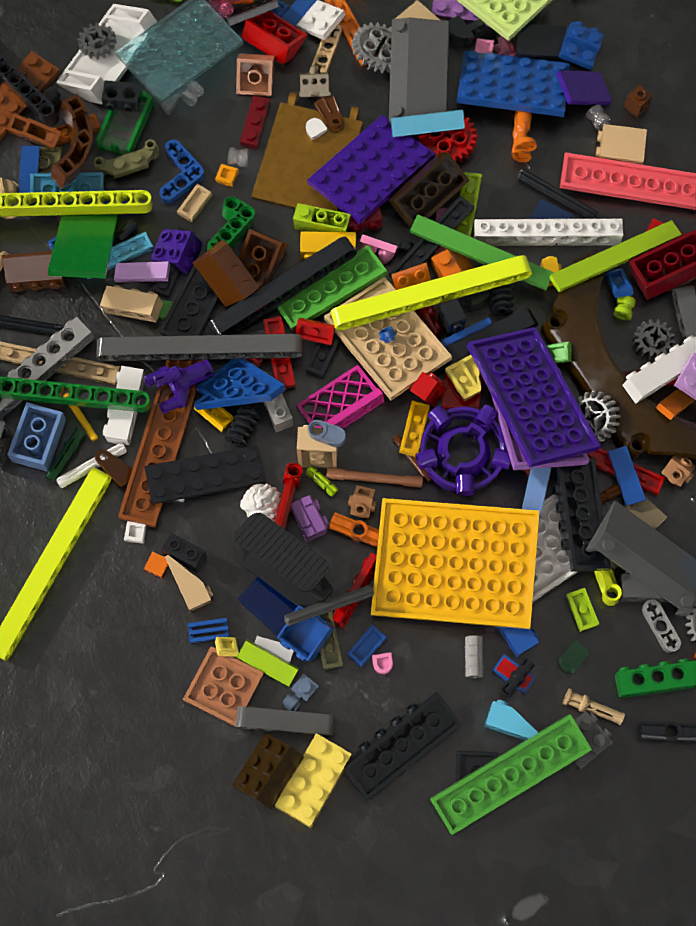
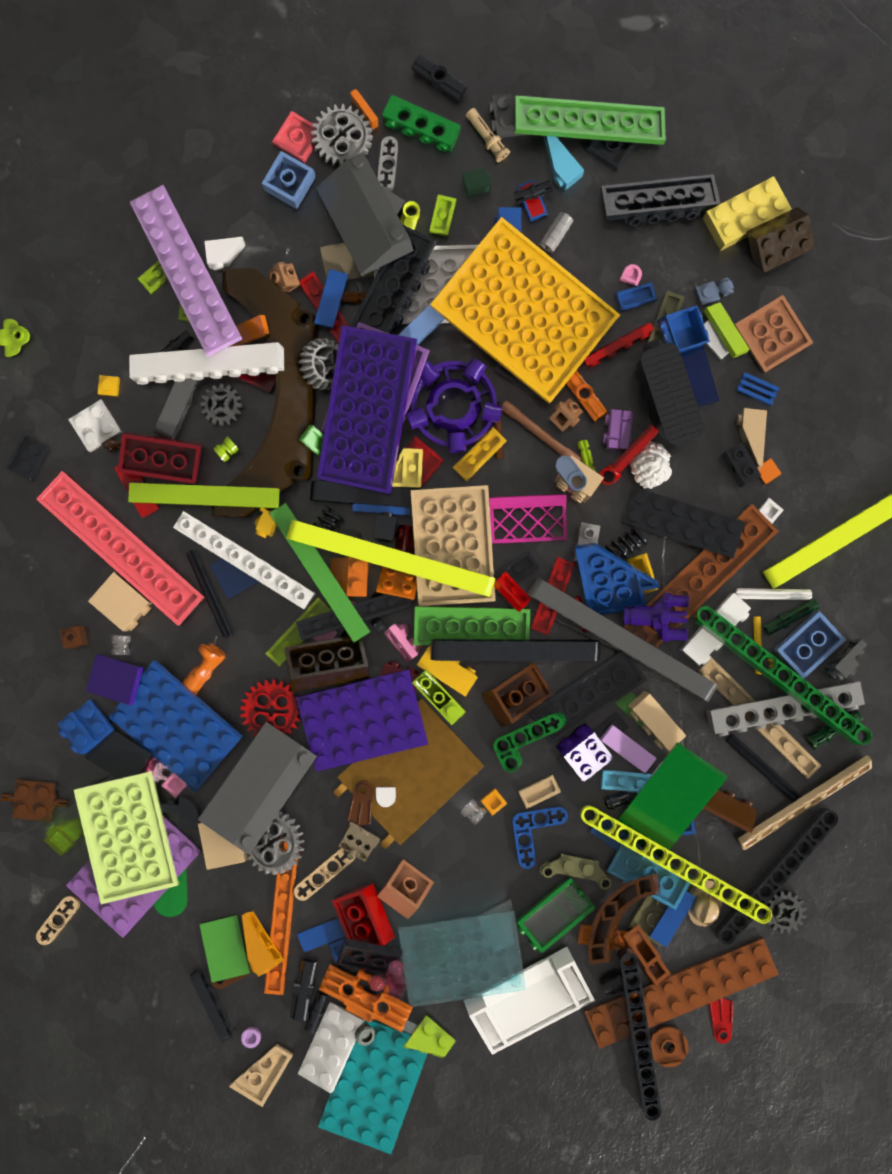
camera: 150 degrees left, 15 degrees up
dark grey gear [78,22,117,60] -> none
reddish brown piece [95,449,132,487] -> none
black brick [101,80,142,112] -> none
clear wheel [180,81,205,106] -> none
reddish brown slope [193,240,259,307] -> none
light yellow tile [215,637,239,657] -> none
dark grey beam [235,706,335,737] -> none
dark red plate [240,96,271,149] -> none
dark grey axle [284,585,374,626] -> none
white plate [297,0,345,40] -> none
blue plate [379,326,397,343] -> none
medium azure tile [391,110,465,137] -> none
red brick [410,372,447,407] -> none
blue tile [605,269,634,298] -> none

